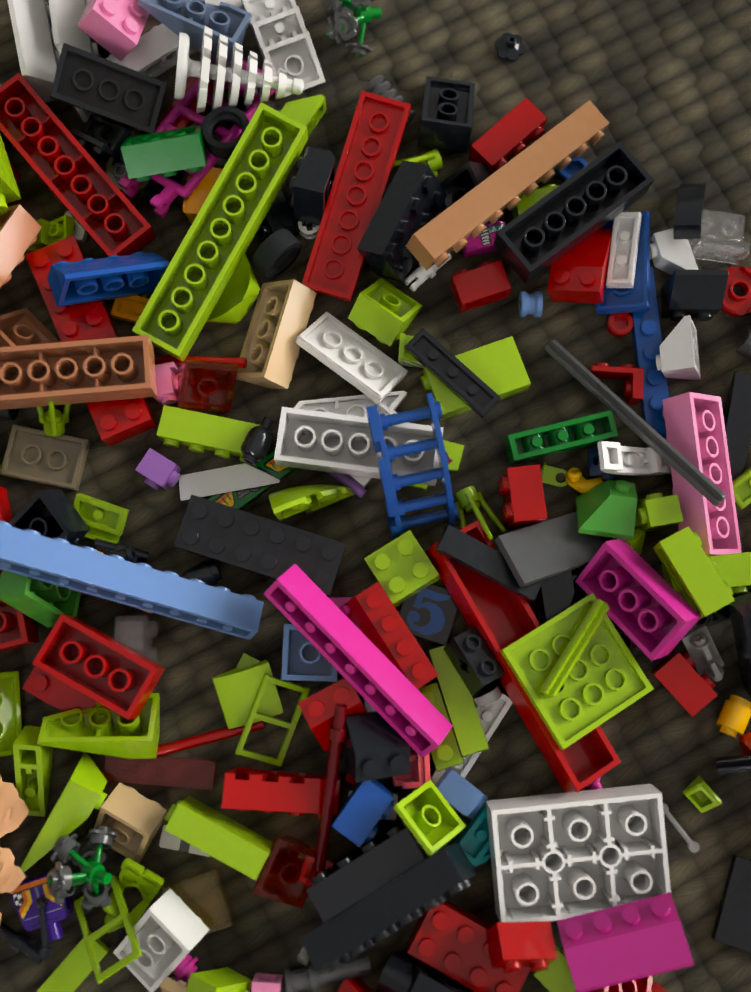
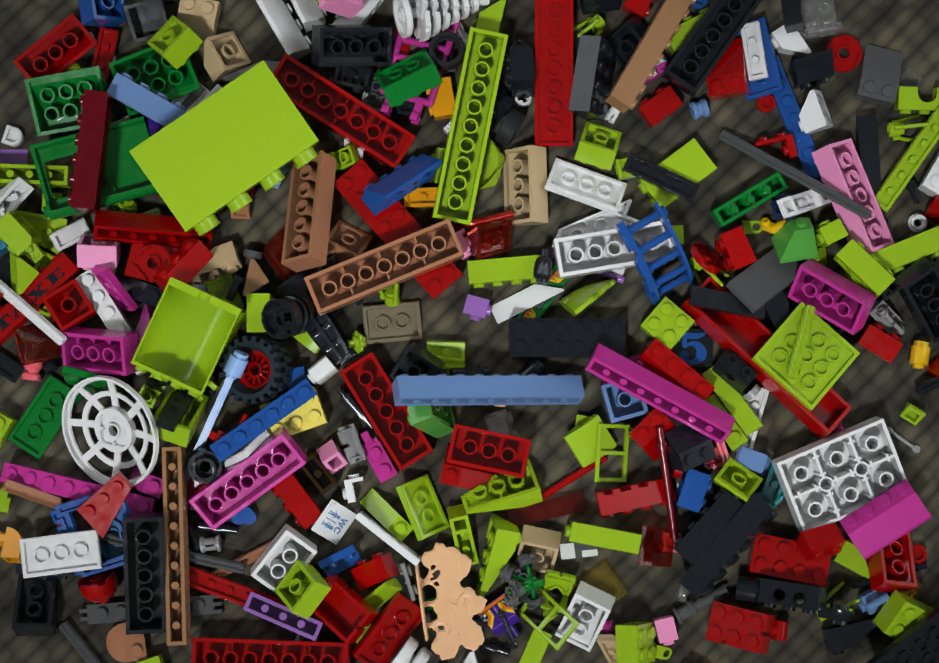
camera: 20 degrees left, 5 degrees up
none -> red tile [690,242,723,274]

